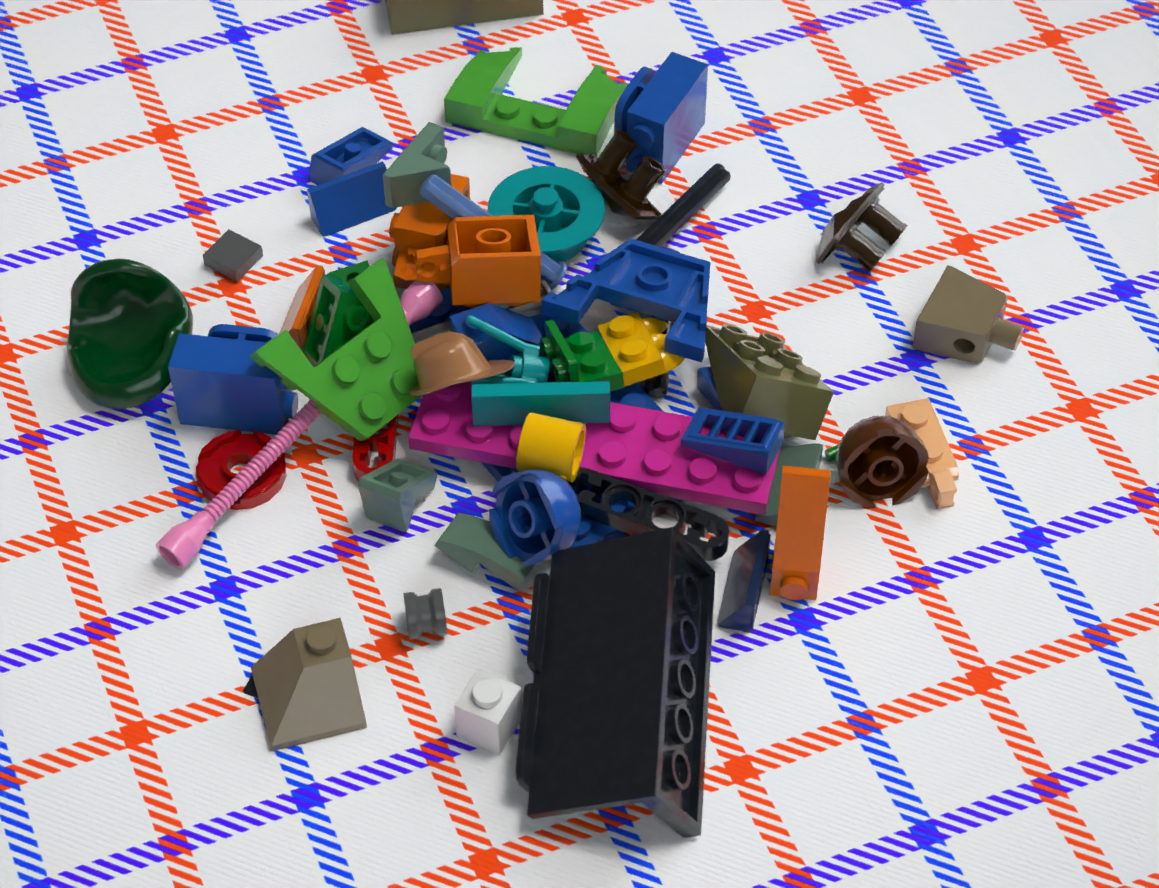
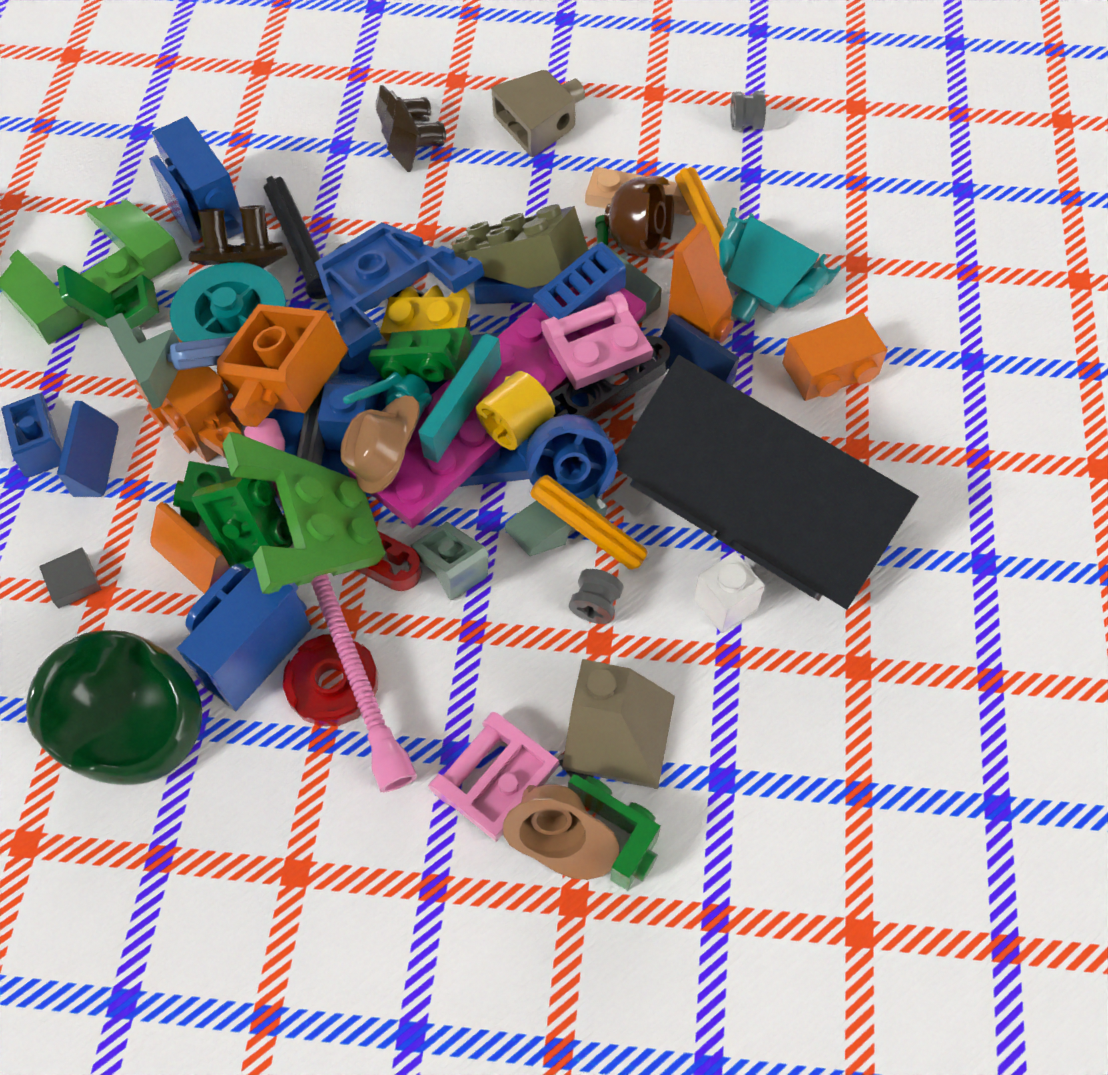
camera: 60 degrees left, 10 degrees up
none -> green bracket [57,265,159,329]
none -> bright pink plate [428,712,559,842]
none -> medium nougat piece [503,784,620,880]
none -> light orange axle [530,475,648,570]
none -> bright pink plate [541,291,653,390]
none -> green bracket [568,774,661,891]
none -> light orange axle [675,167,725,263]
none -> teal torso [719,208,841,324]
none -> dark grey wheel [730,91,766,130]
none -> orange brick [782,312,888,401]

